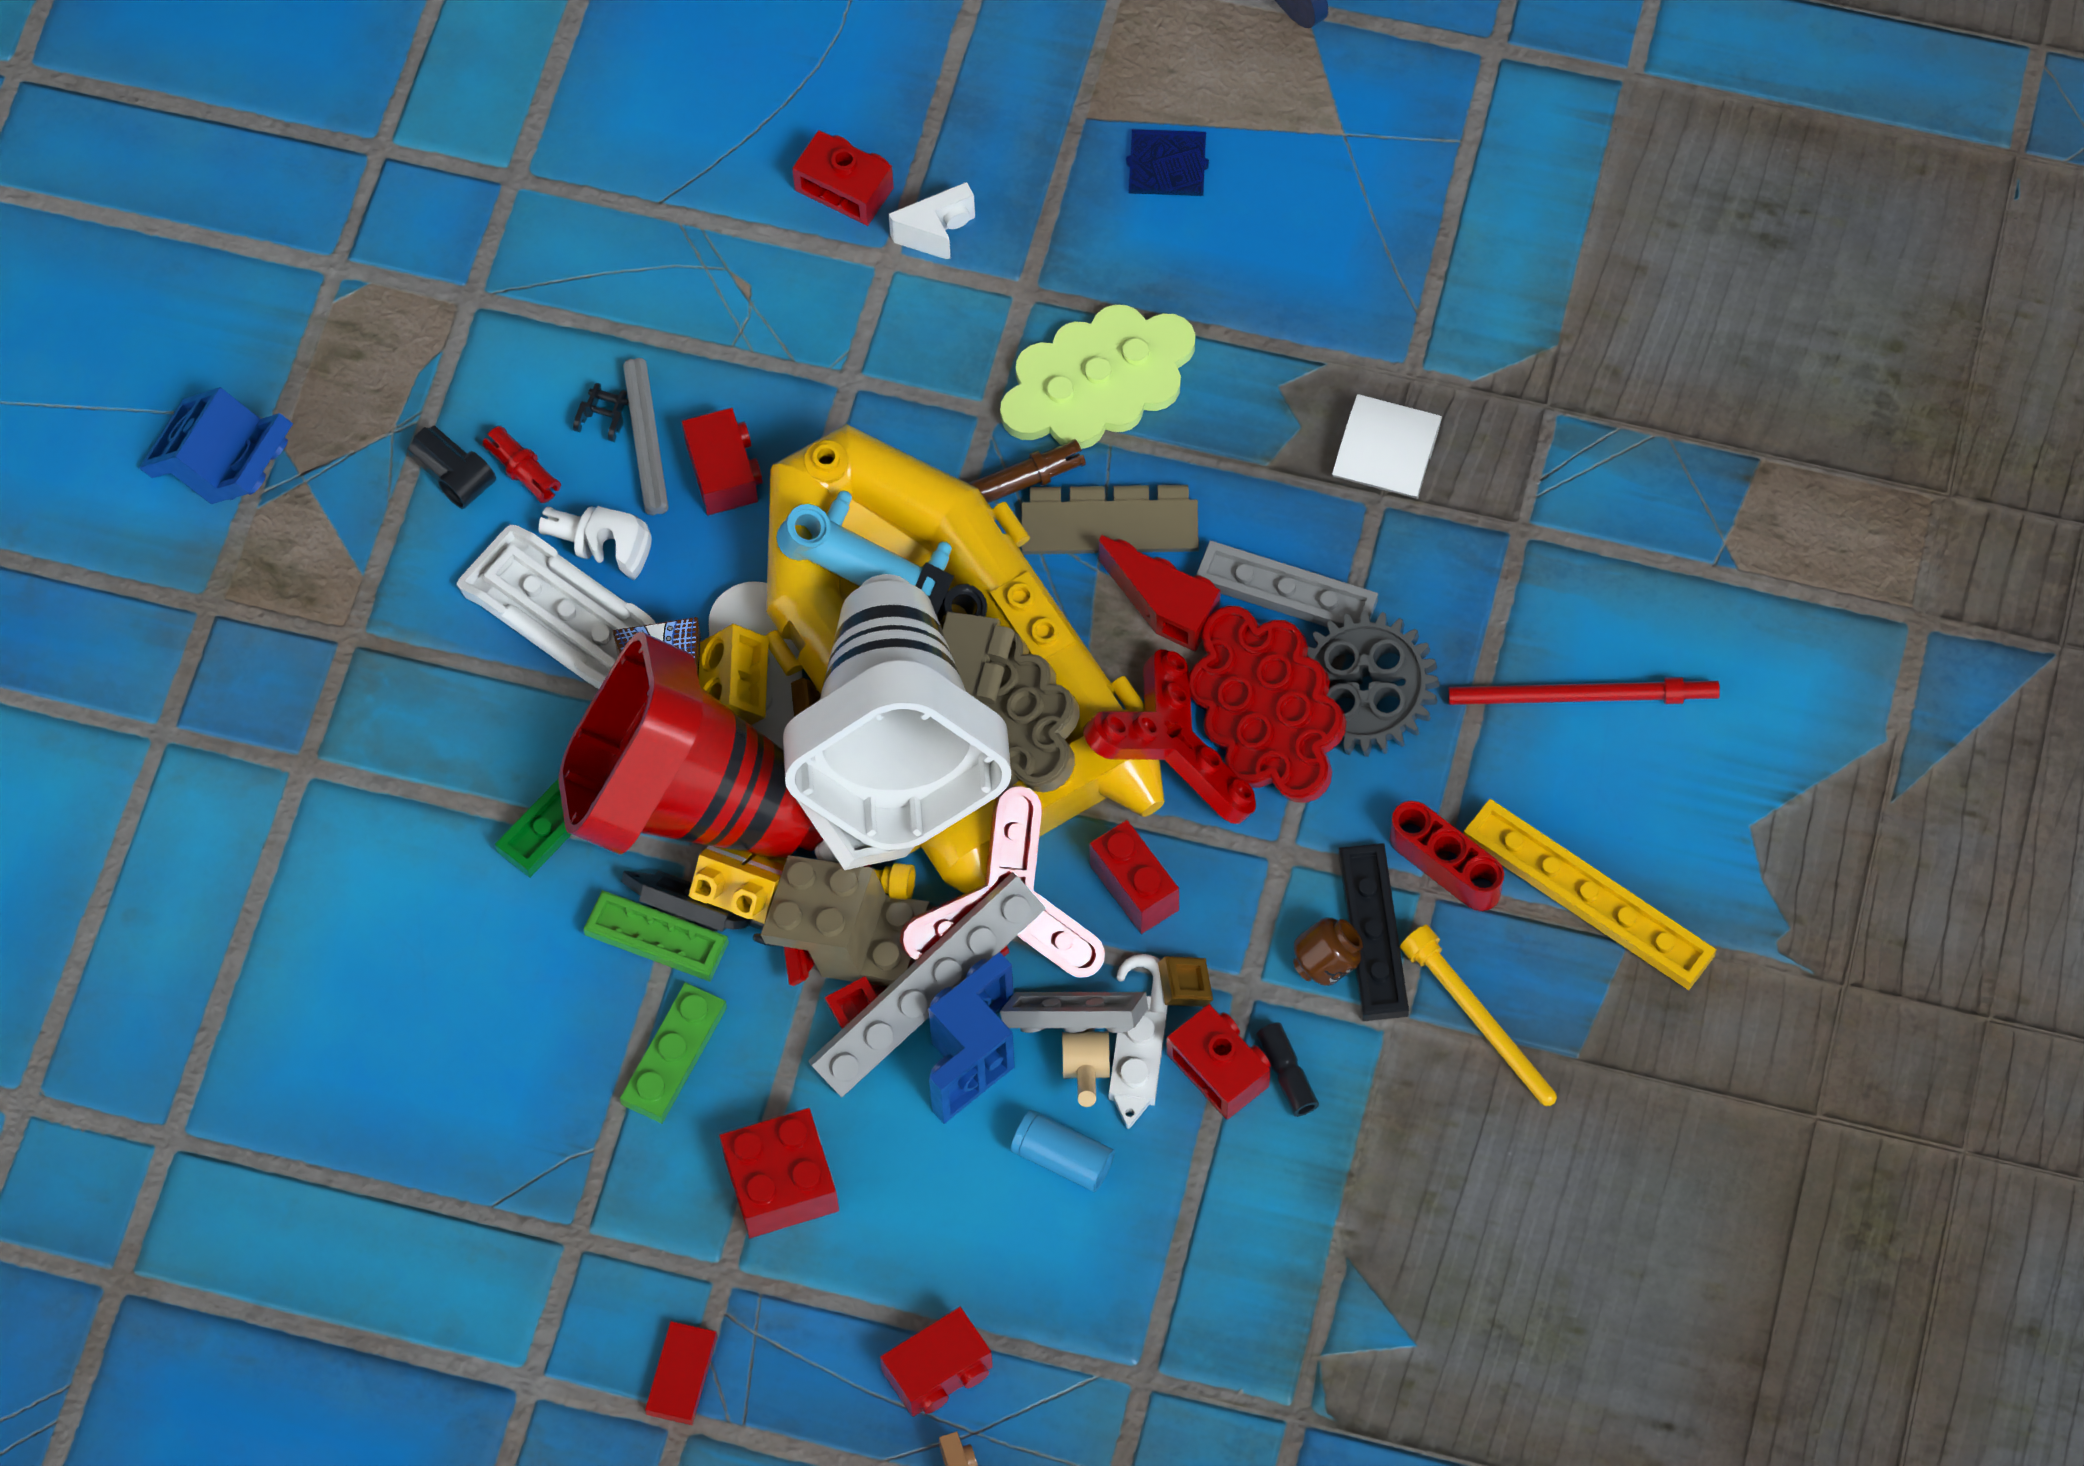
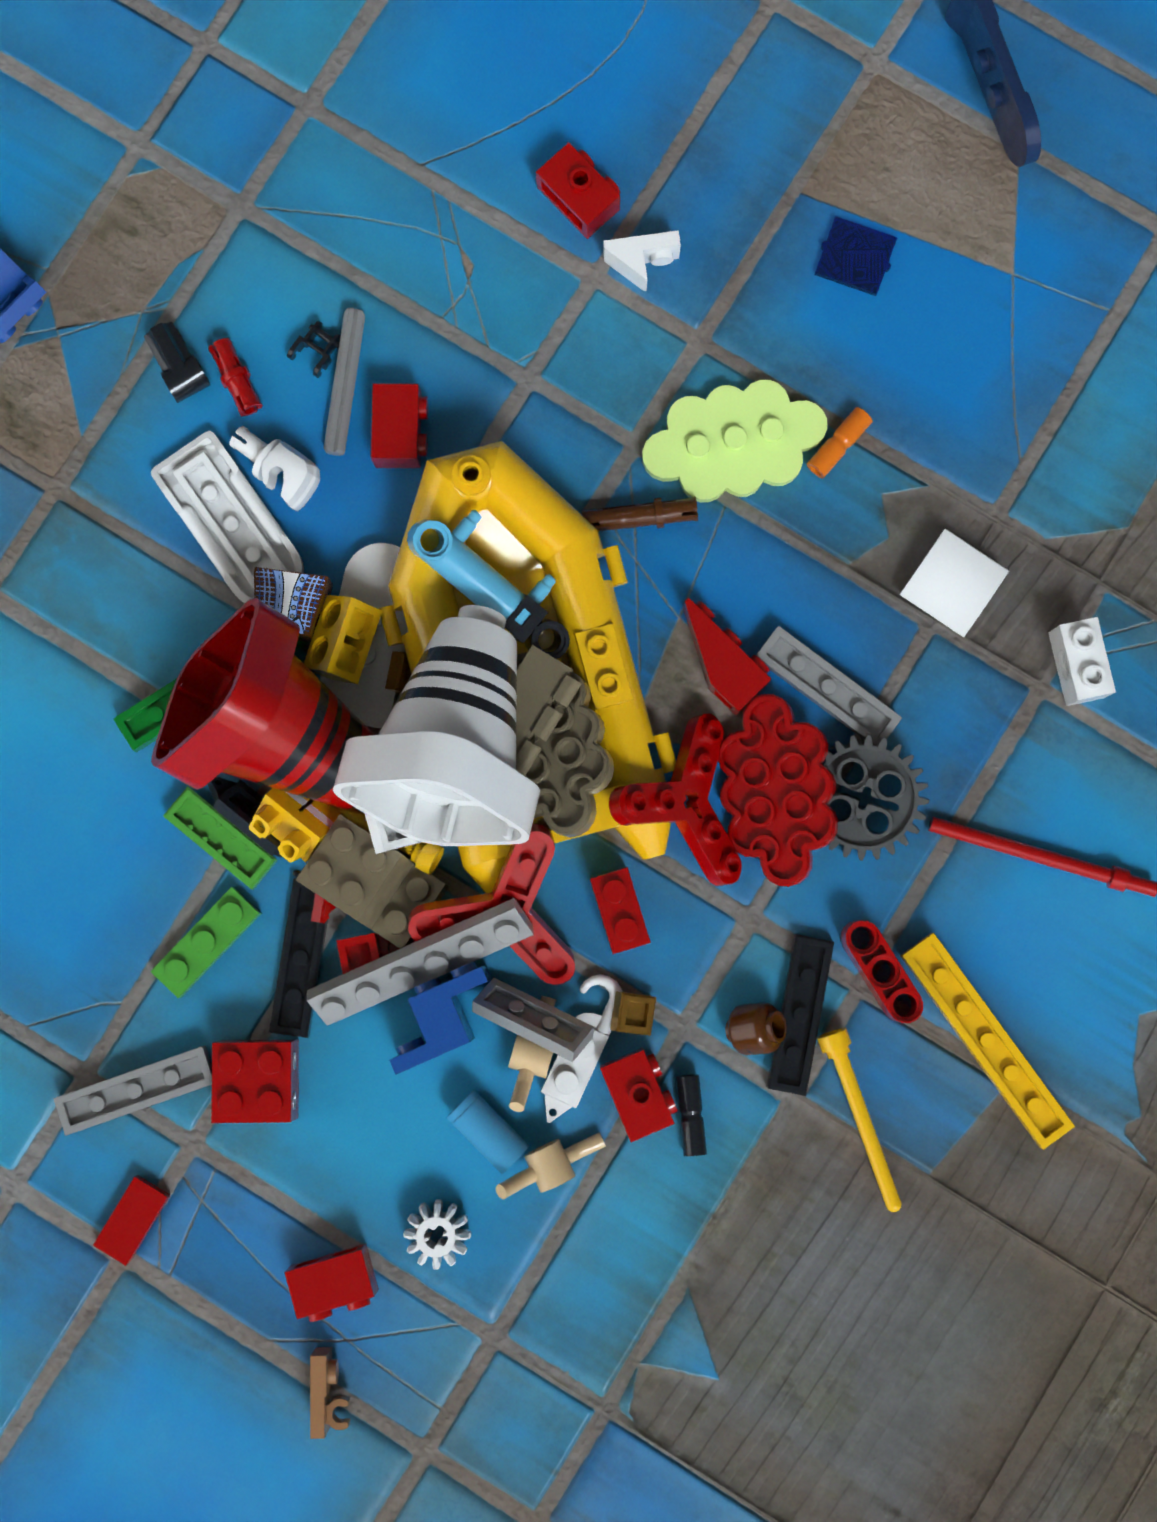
camera: 20 degrees right, 20 degrees up
dark tan windscreen [1021,484,1199,555] -> none
none -> light grey plate [53,1045,212,1136]
none -> black tile [269,878,328,1038]
none -> white gear [403,1199,472,1270]
none -> tan piece [496,1132,606,1199]
none -> orange piece [807,407,873,479]
none -> white brick [1048,617,1116,706]

